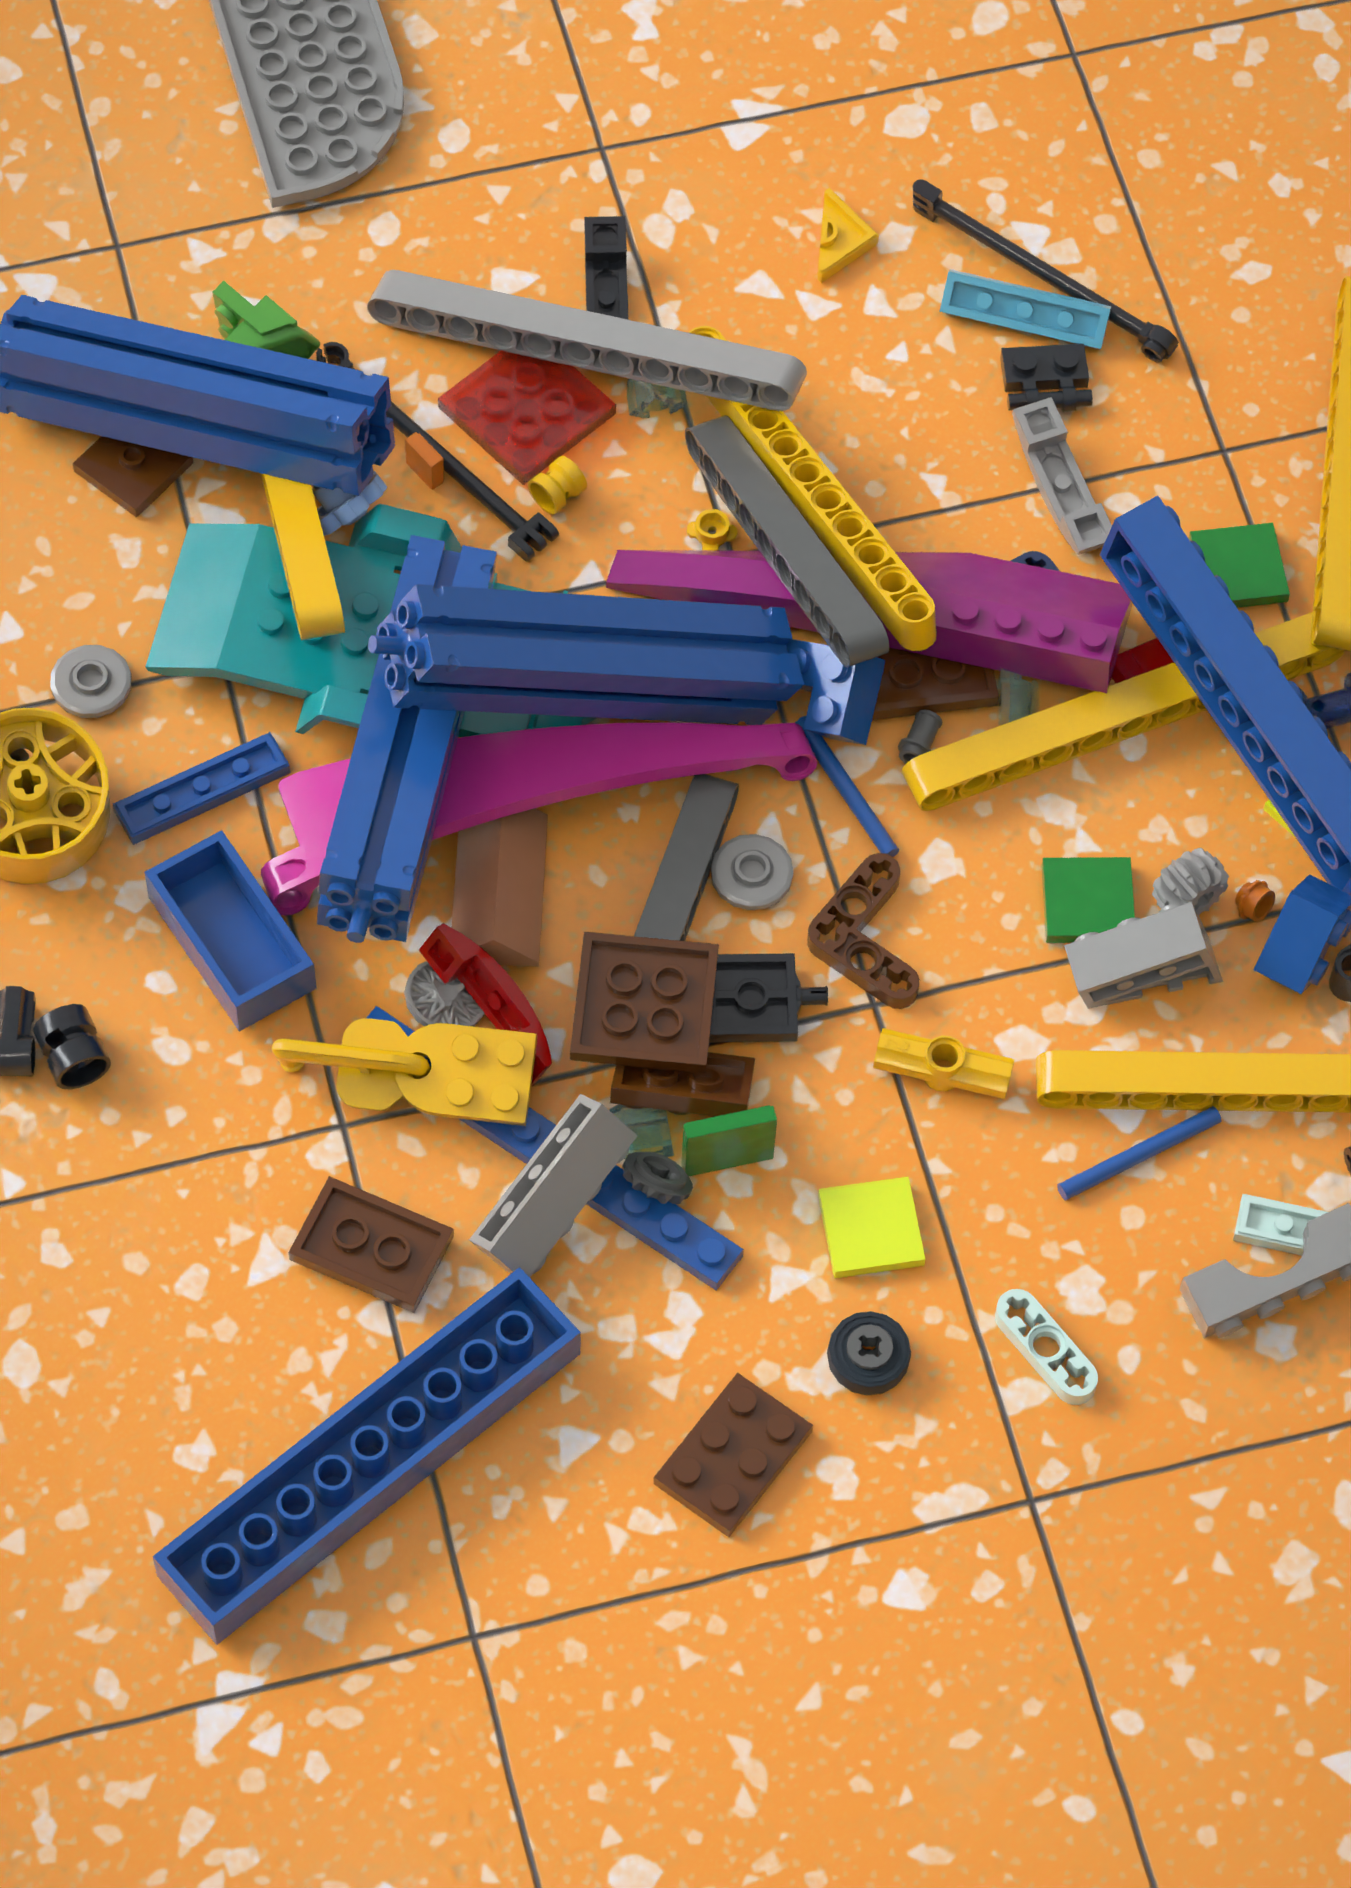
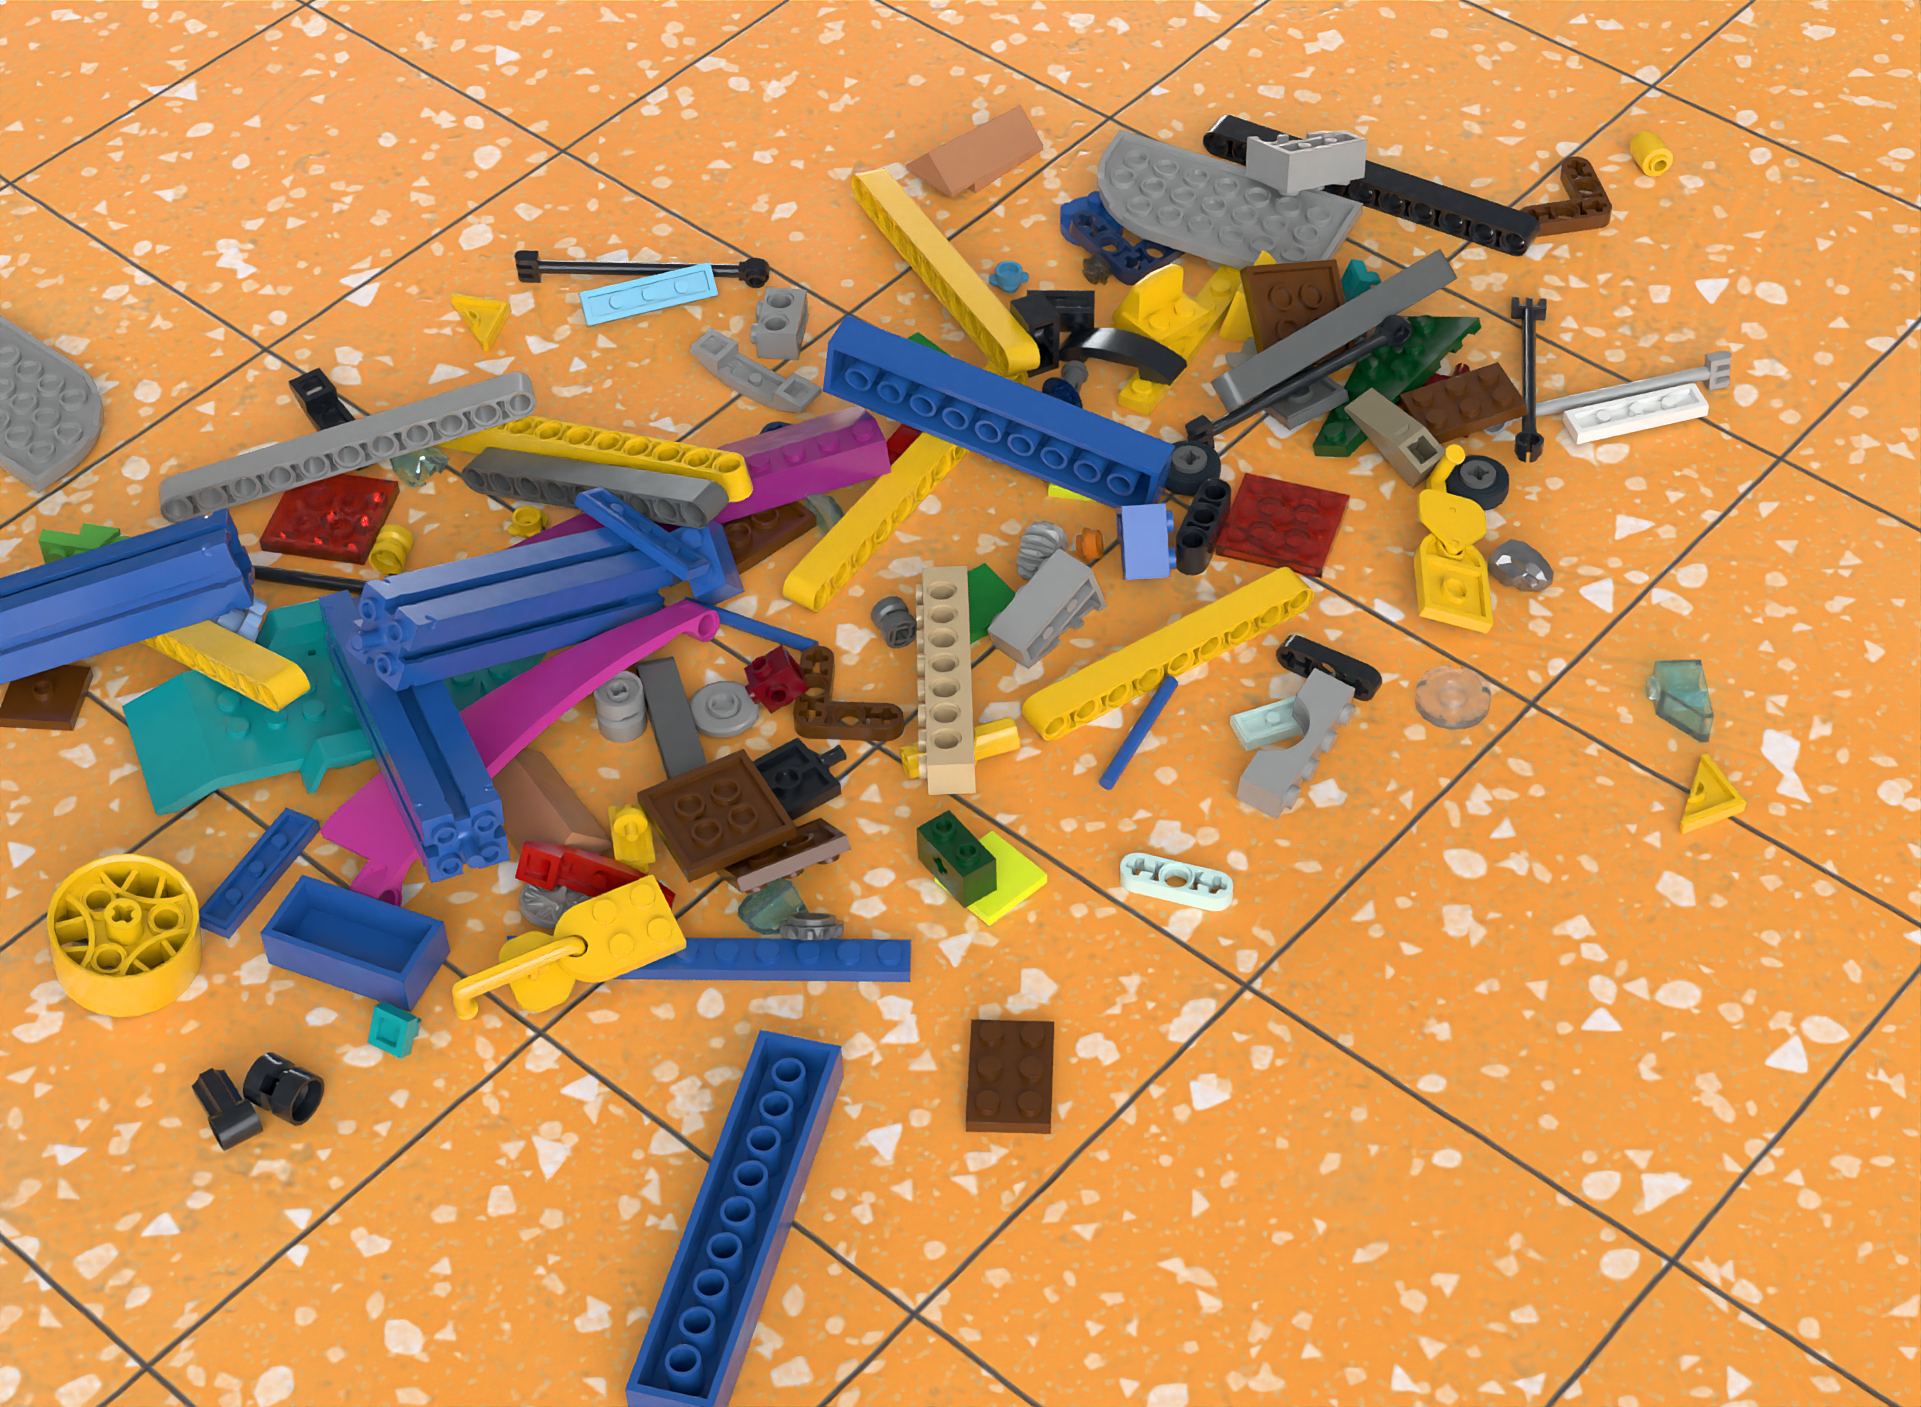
camera: 30 degrees left, 15 degrees down
light grey wheel [50,645,132,718] -> none
reddish brown plate [288,1176,454,1313] -> none
orange tile [405,432,444,490] -> none
light grey brick [469,1094,638,1277] -> none
green tile [681,1105,777,1176] -> none
black wheel [827,1311,911,1395] -> none
dark grey pin [898,710,942,764] -> none
black plate [1000,344,1093,412] -> none
none -> teal tile [367,1001,421,1058]
none -> blue tile [574,486,711,582]
none -> light grey wheel [593,671,648,743]
none -> yellow hips [608,803,656,873]
none -> dark red brick [744,644,809,714]
none -> light grey brick [751,287,809,360]
none -> dark grey wheel [871,596,919,648]
none -> tan brick [916,566,976,795]
none -> dark green brick [916,810,997,908]

